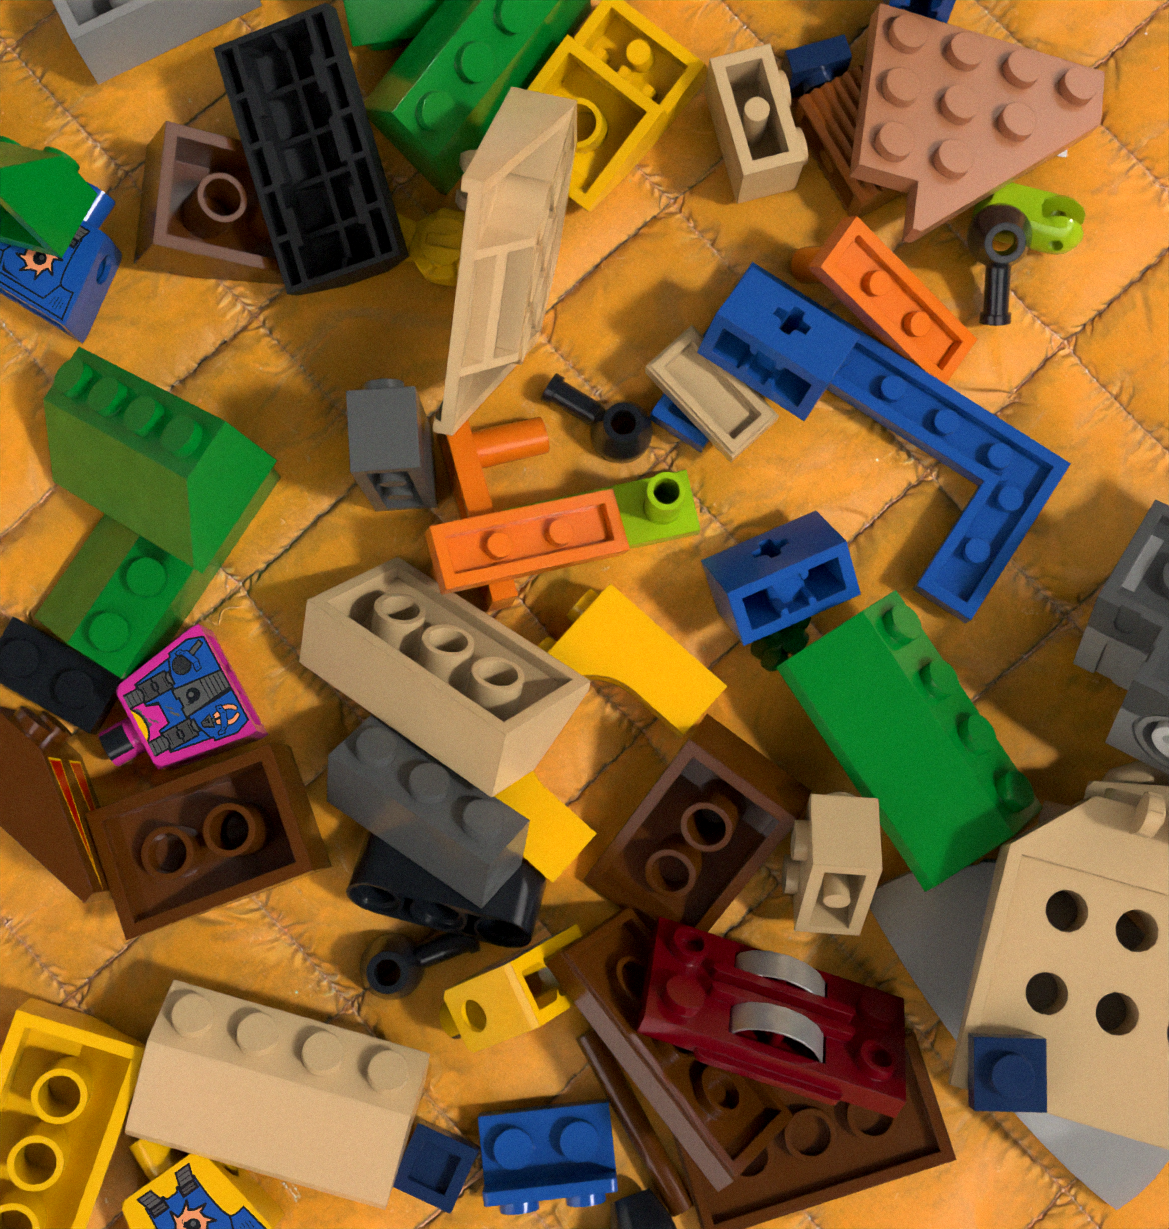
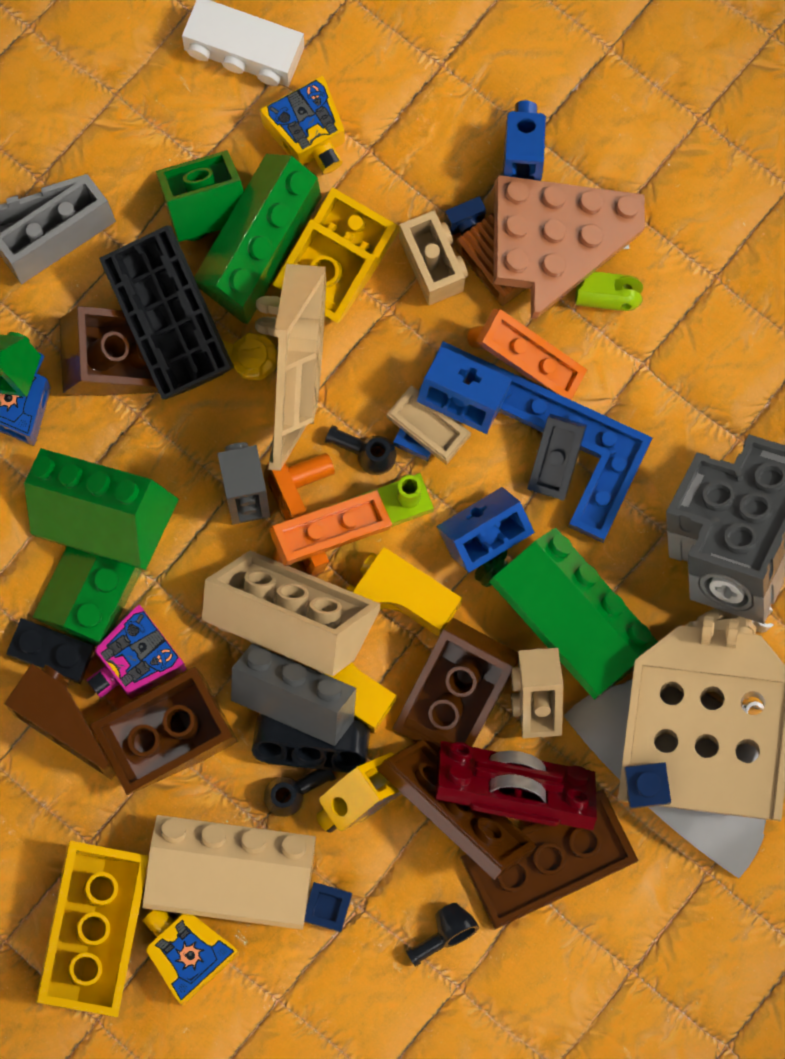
camera: 10 degrees left, 5 degrees down
blue bracket [478,1098,618,1215] -> none
reddish brown bar [576,1028,694,1217] -> none
black bar [967,203,1032,326] -> none
none -> black plate [527,414,587,501]

